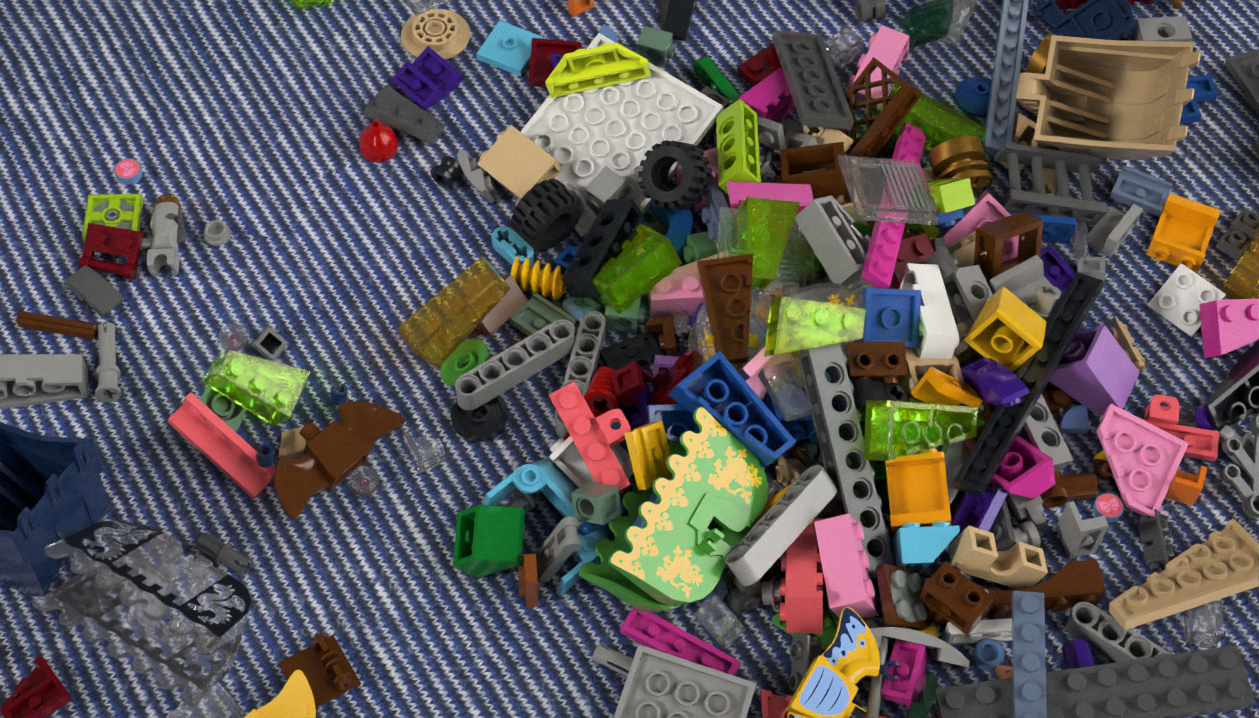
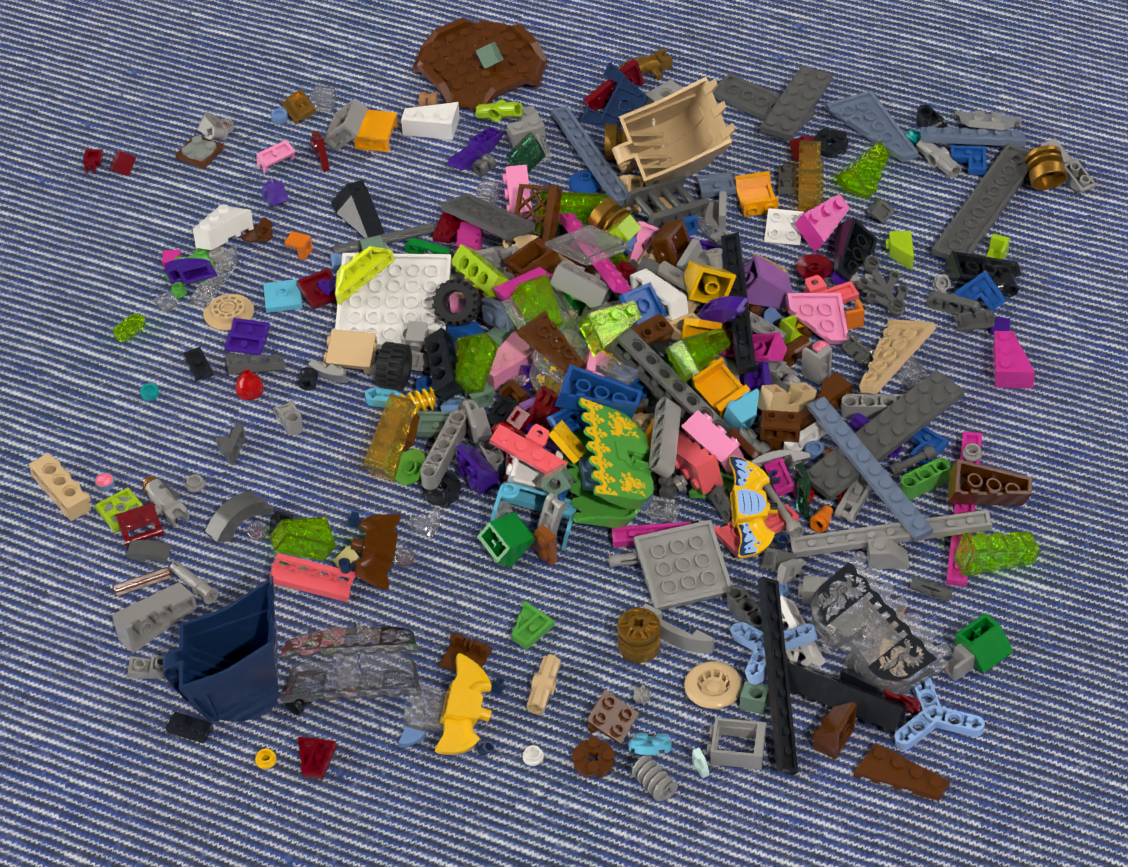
camera: 30 degrees left, 10 degrees down
none -> tan brick [29,453,91,521]
none -> teal tile [140,383,160,401]
none -> black plate [183,347,213,381]
none -> dark grey arch [205,491,273,542]
none -> dark grey slope [216,424,246,465]
none -> light grey piece [273,400,303,435]
none -> dark grey axle [332,222,436,254]
none -> dark purple slope [455,444,499,496]
none -> light grey panel [464,400,492,443]
none -> bright green wing [511,601,555,650]
none -> lime panel [779,315,803,345]
none -> dark red dish [796,254,833,279]

